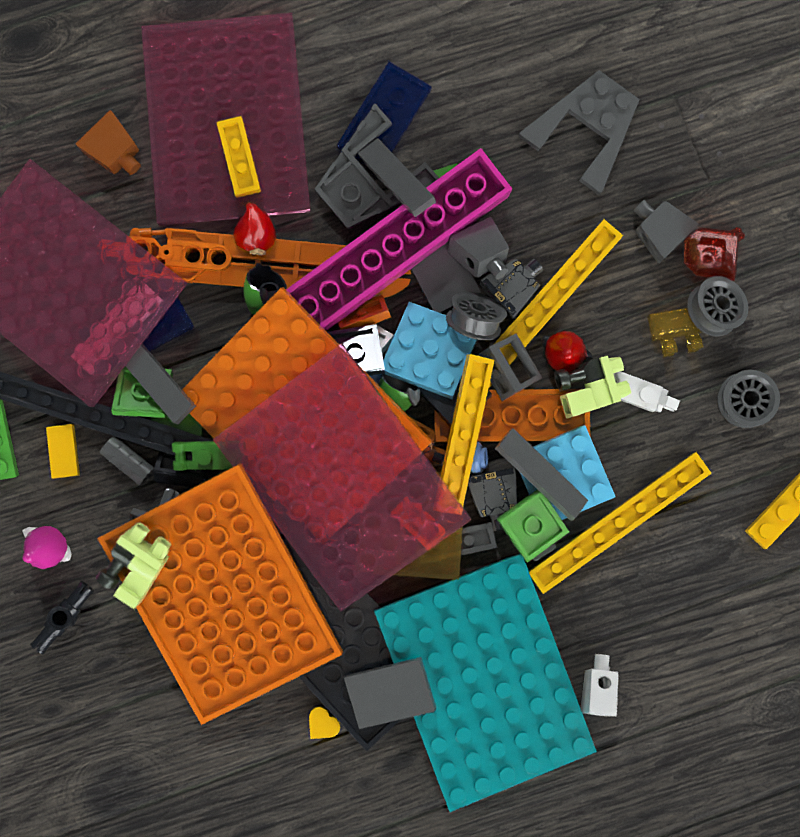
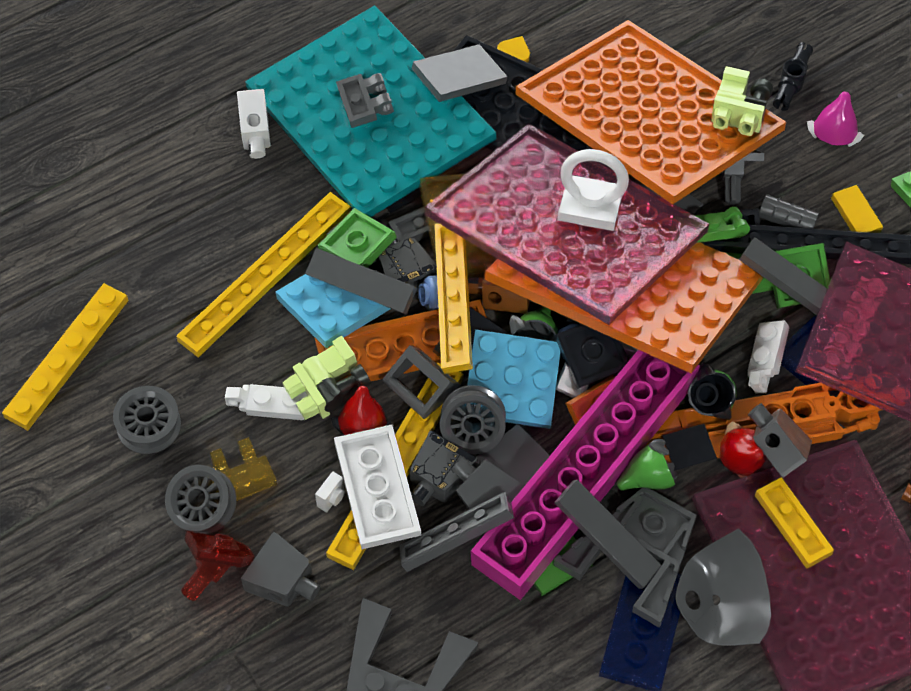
camera: 170 degrees right, 25 degrees down
none -> white plate [315,471,345,513]
none -> white plate [334,425,421,550]
none -> dark grey plate [336,73,394,128]
none -> dark grey tile [399,492,514,572]
none -> white tile [557,149,629,231]
none -> bright green hat [617,439,678,490]
none -> black sticker [662,424,717,471]
none -> dark grey piece [675,529,771,646]
none -> white hinge [748,320,789,394]
none -> dark grey torso [748,403,812,478]

